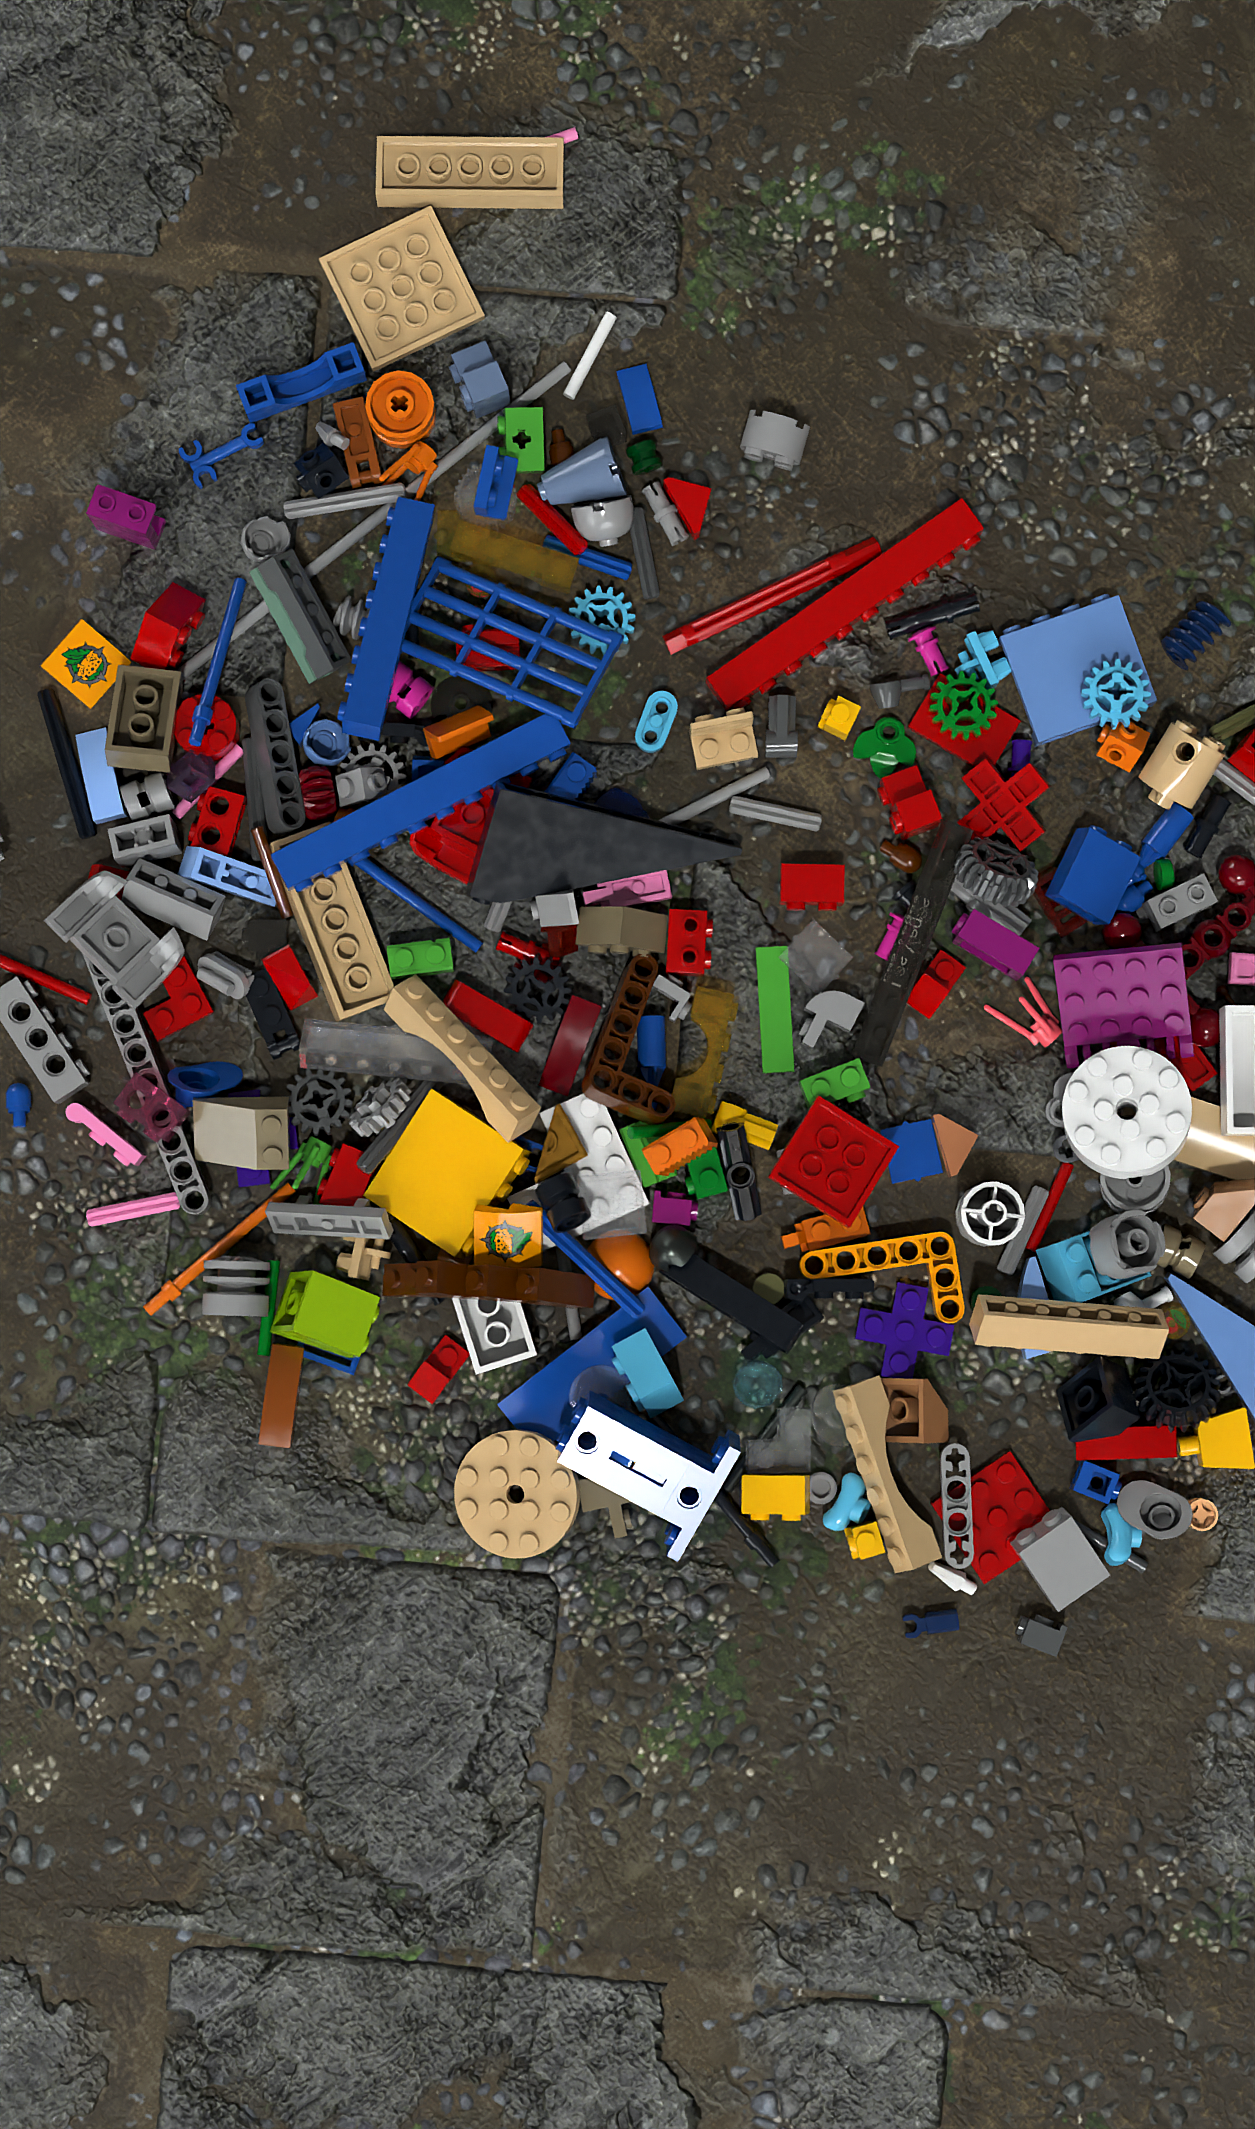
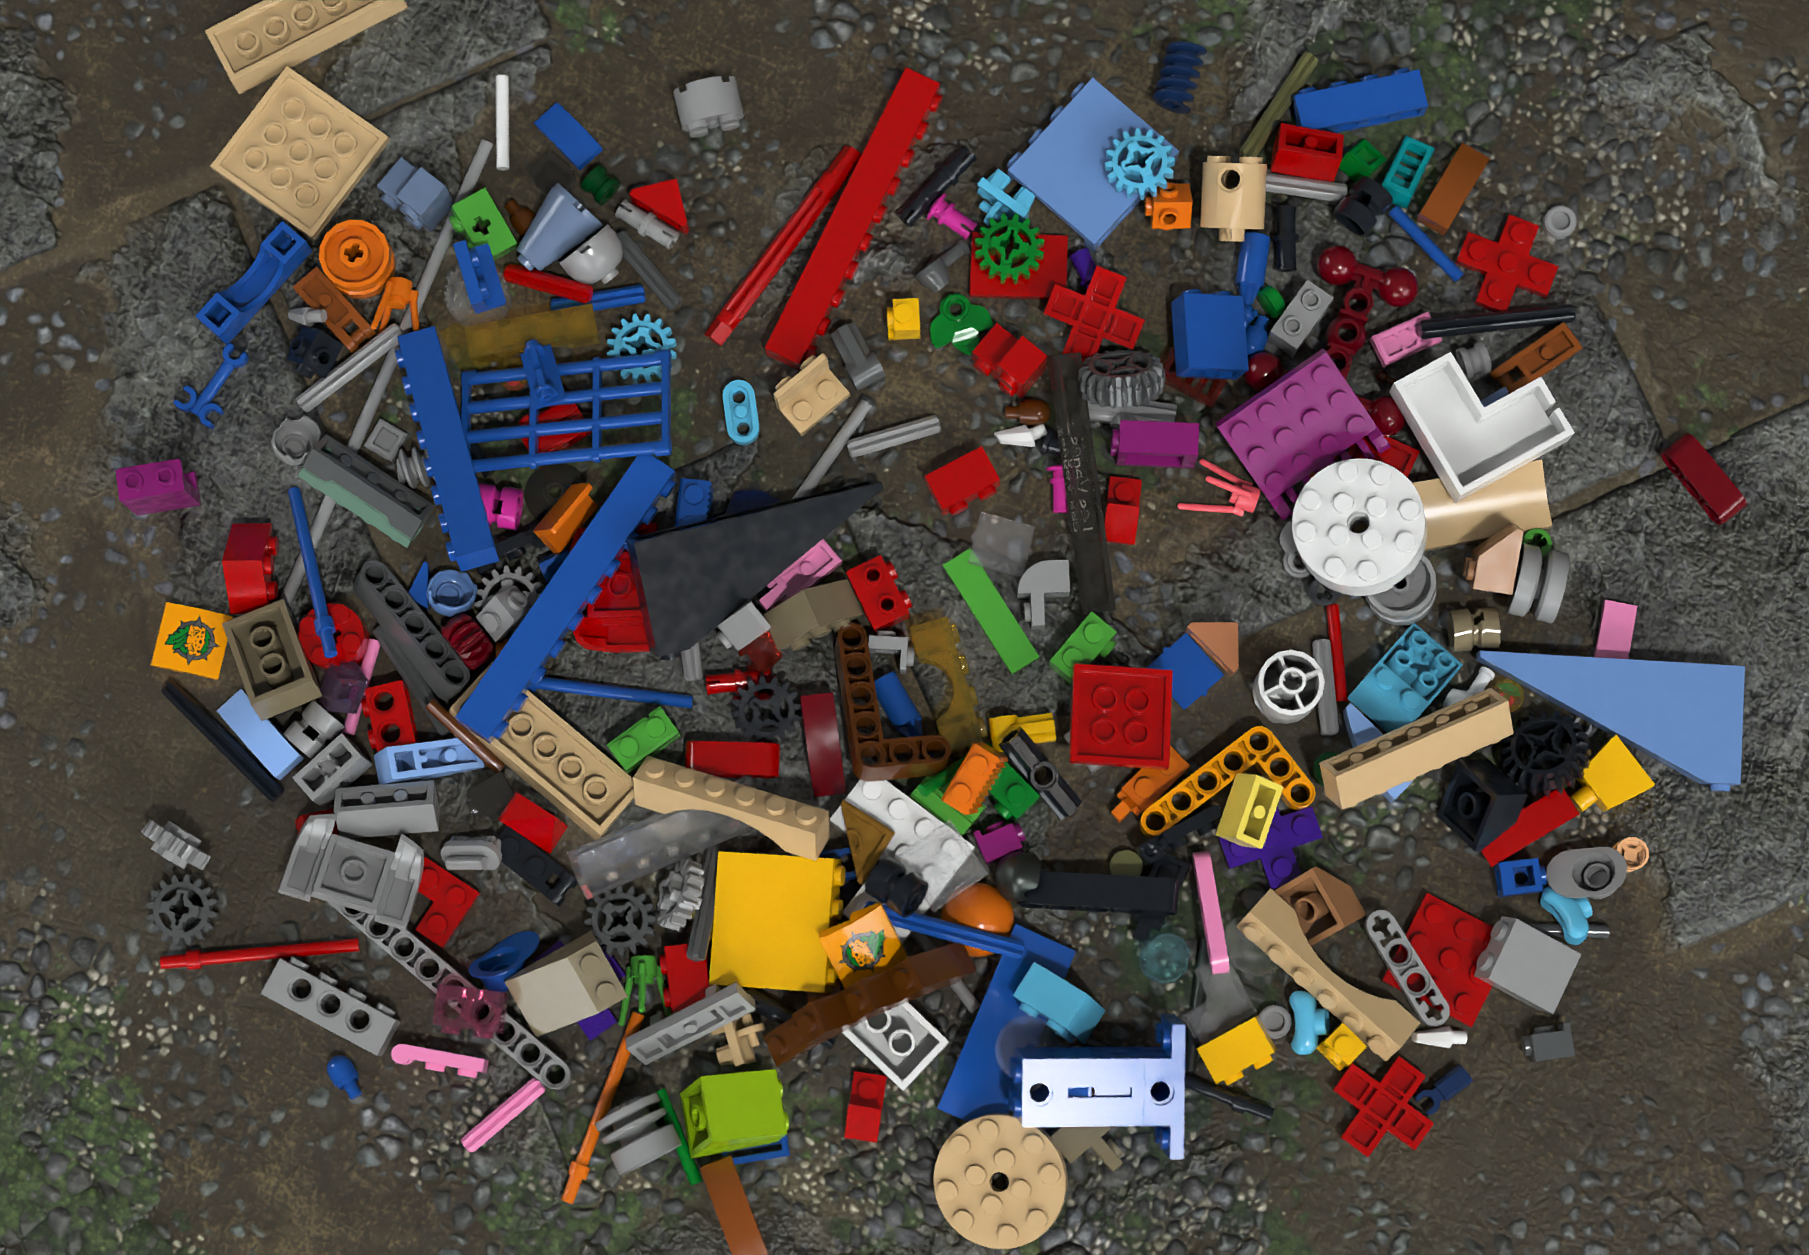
camera: 25 degrees left, 5 degrees down
light grey brick [1089,1210,1165,1279] -> none
none -> light grey tile [364,419,409,464]
none -> blue hinge [520,340,567,410]
none -> white bar [994,424,1047,447]
none -> bright pink beam [1192,850,1229,975]
none -> light yellow brick [1216,773,1284,849]
none -> red plate [1332,1056,1434,1158]

